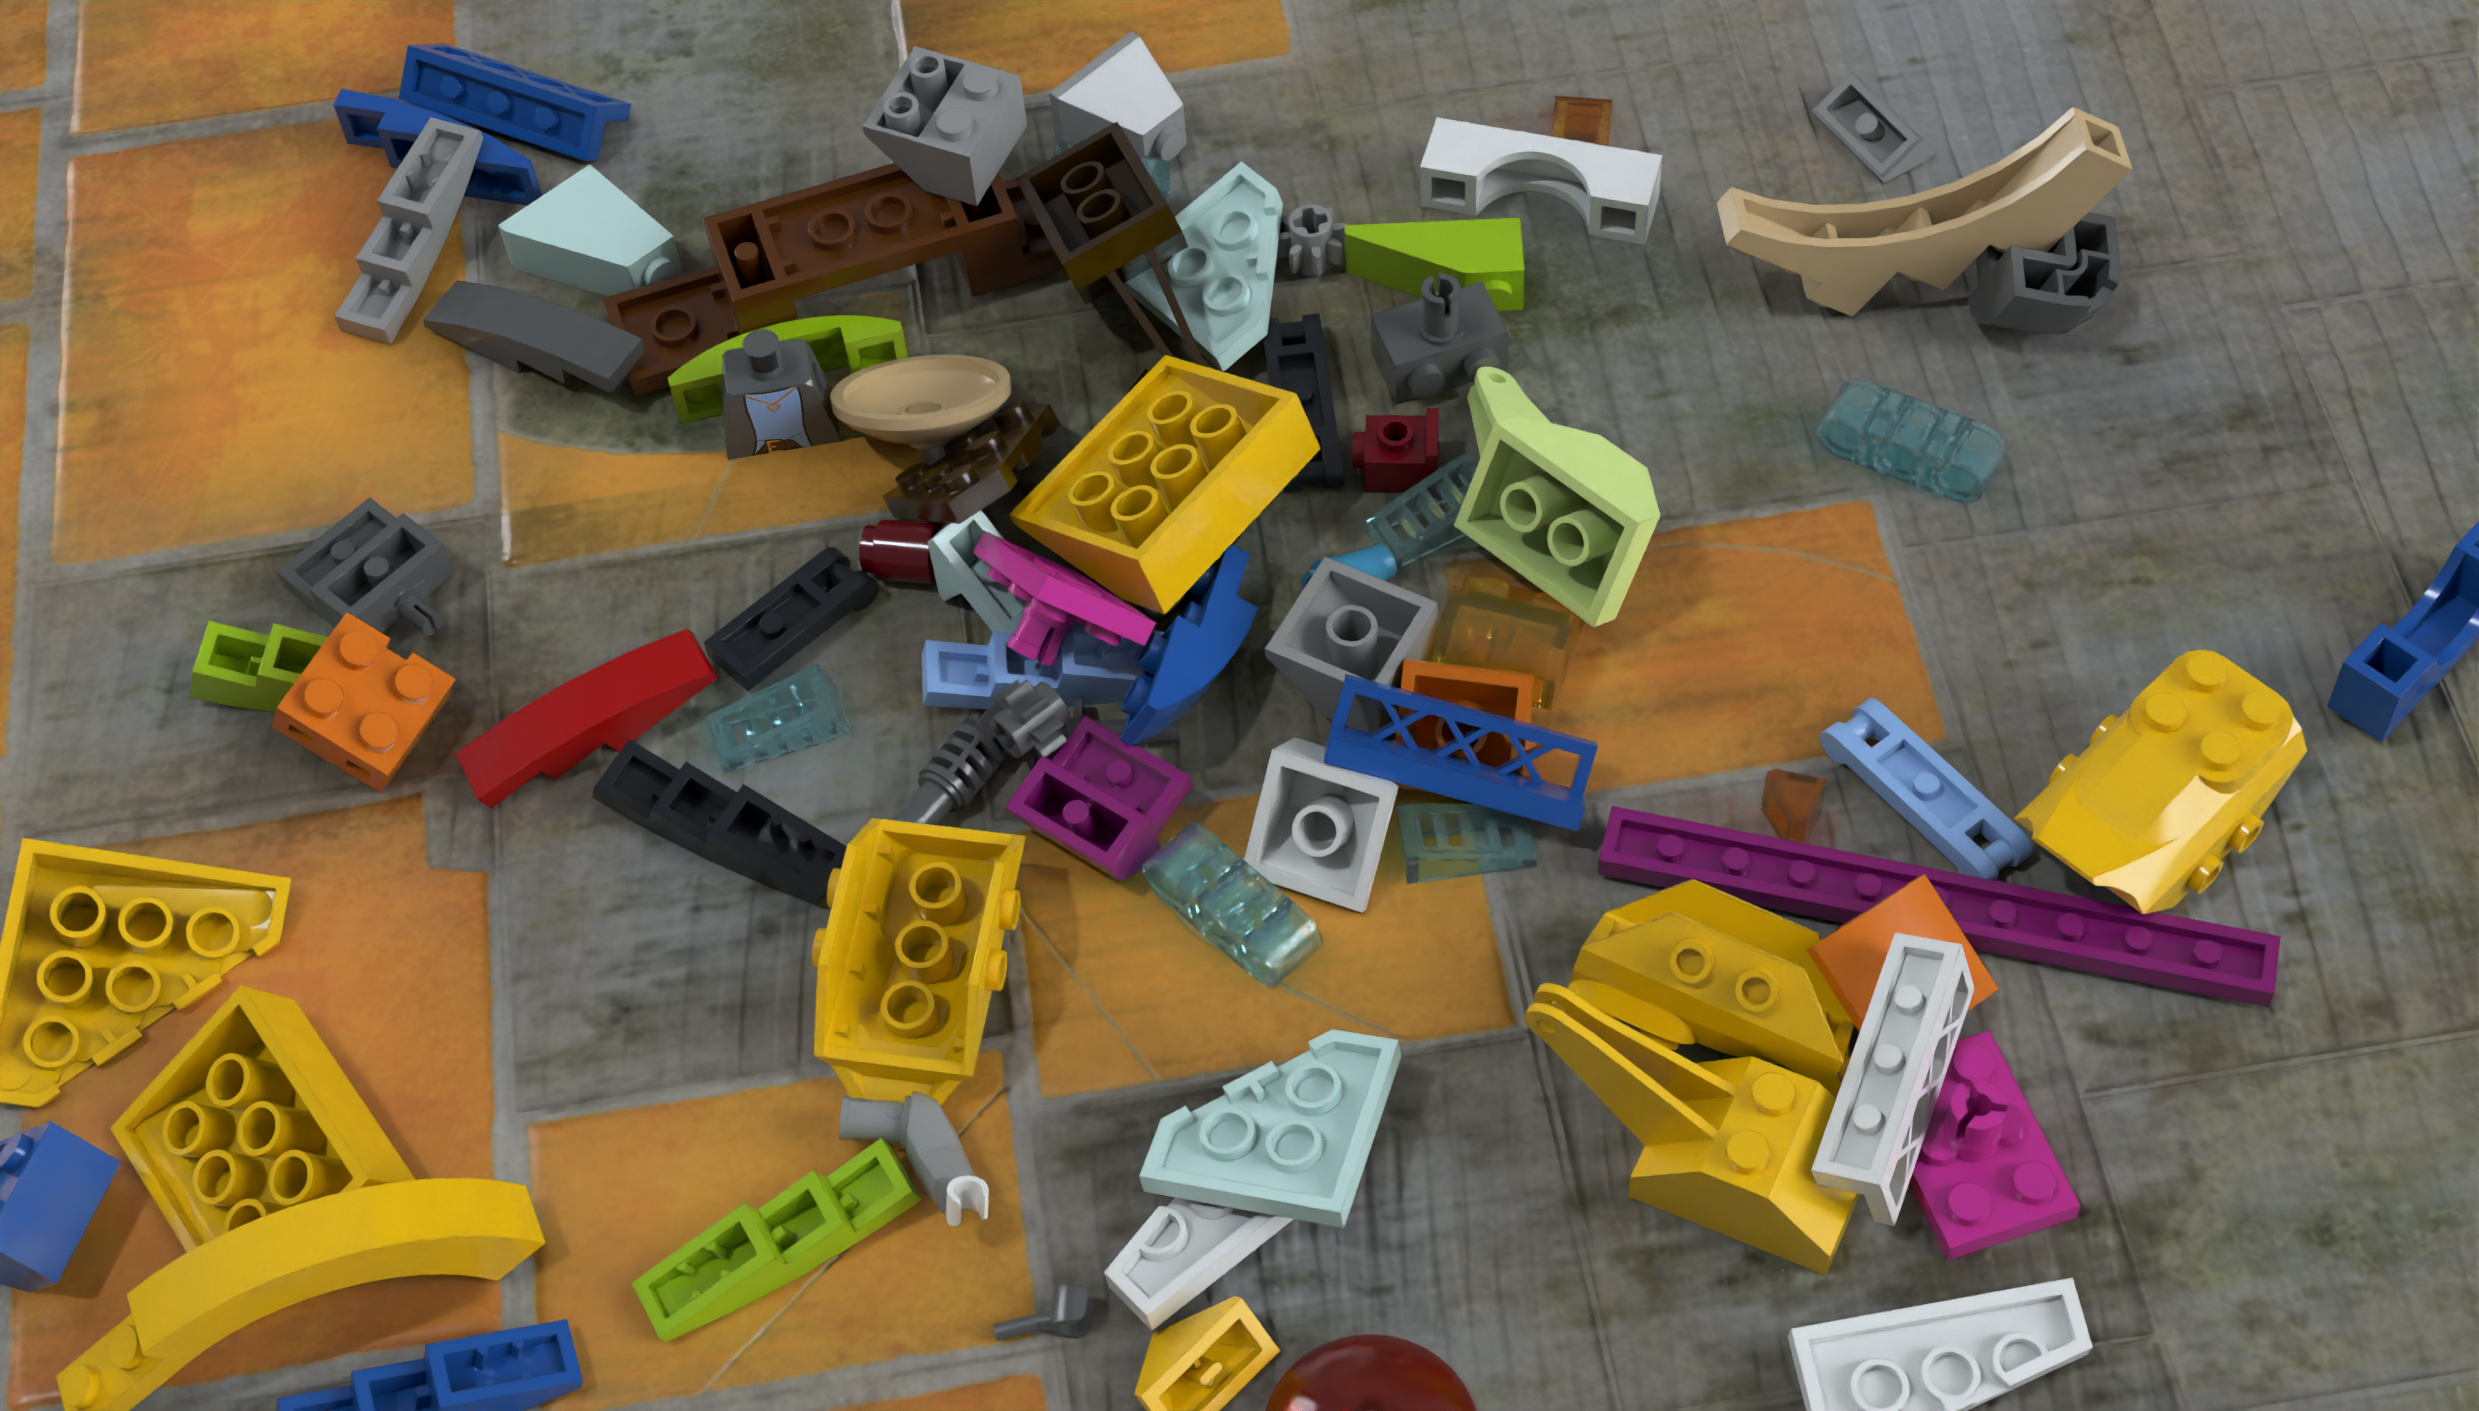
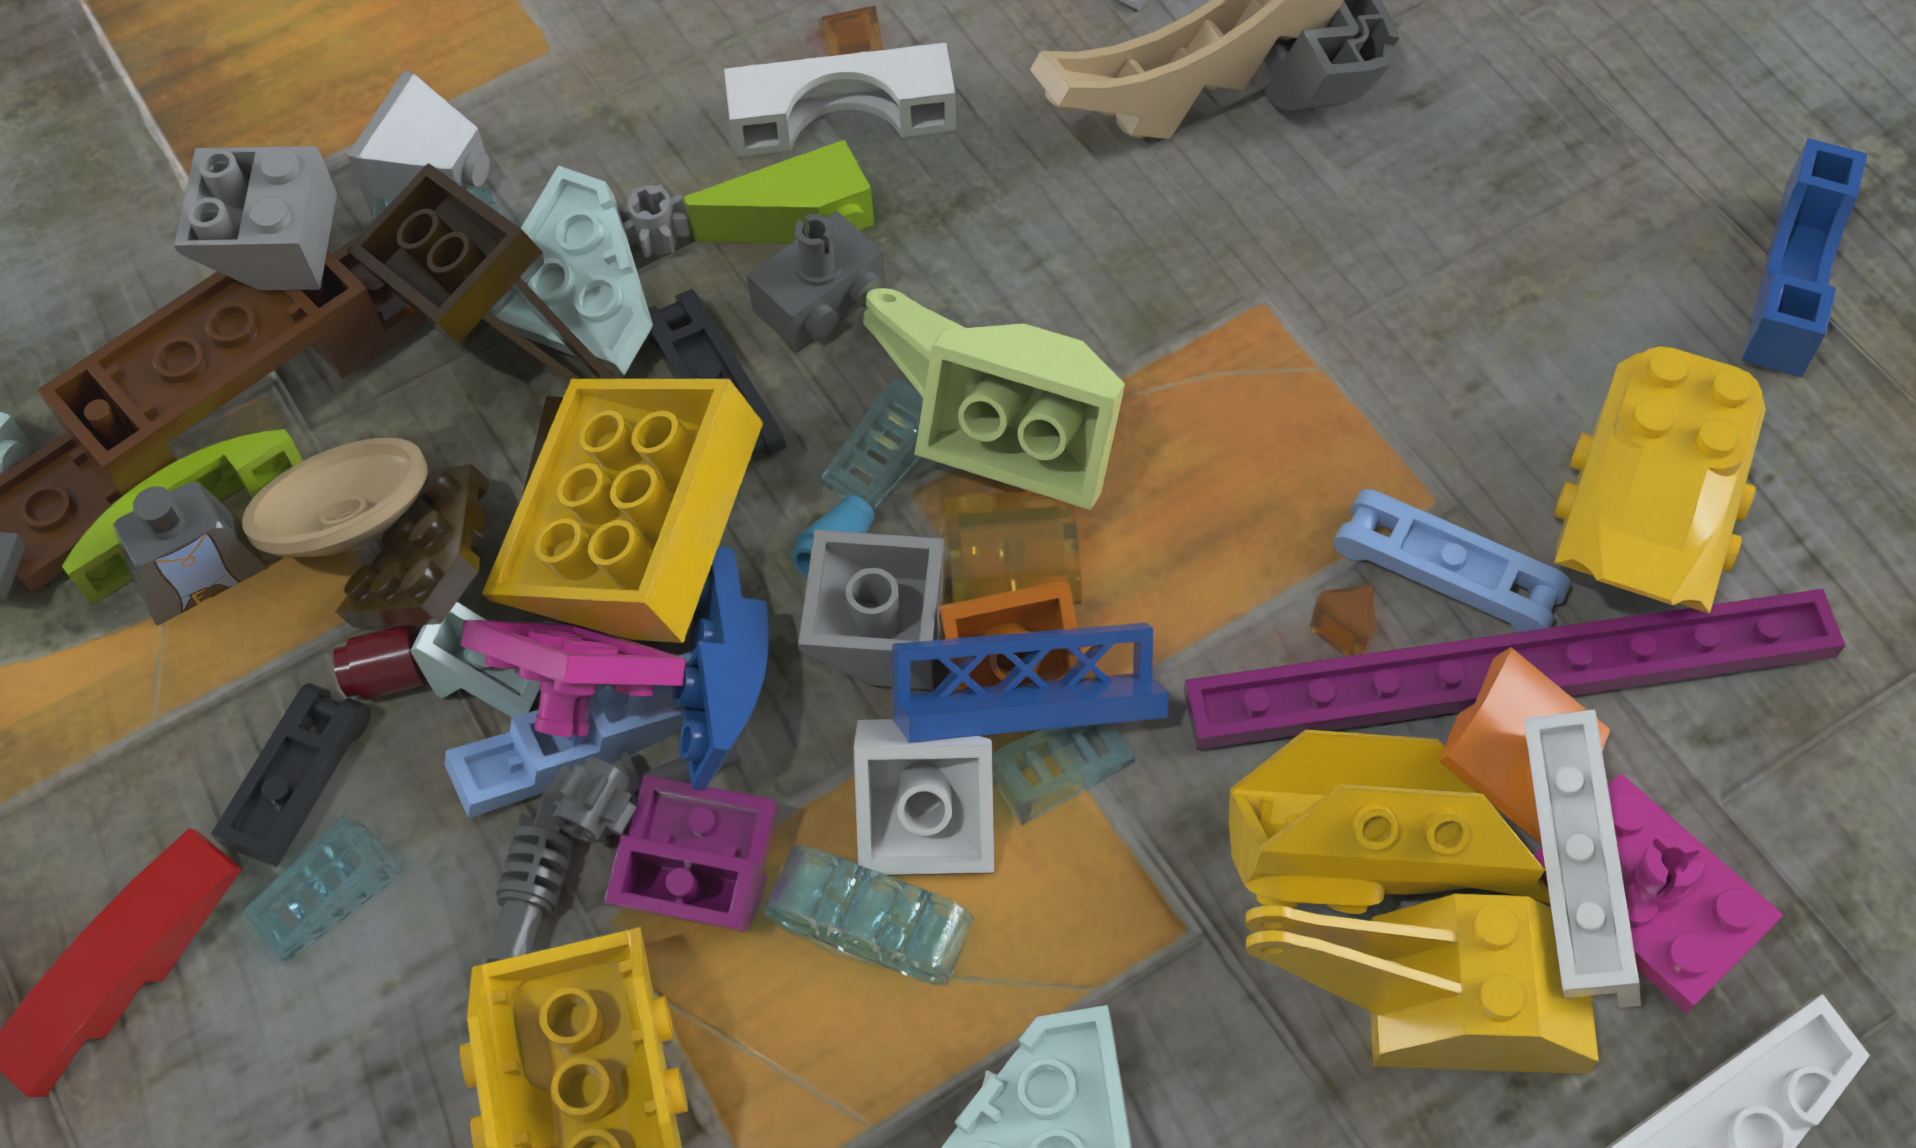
camera: 25 degrees left, 5 degrees up
black slope [592,739,847,906] -> none
dark red brick [1352,408,1439,494] -> none
clear light blue beam [1816,378,2006,503] -> none

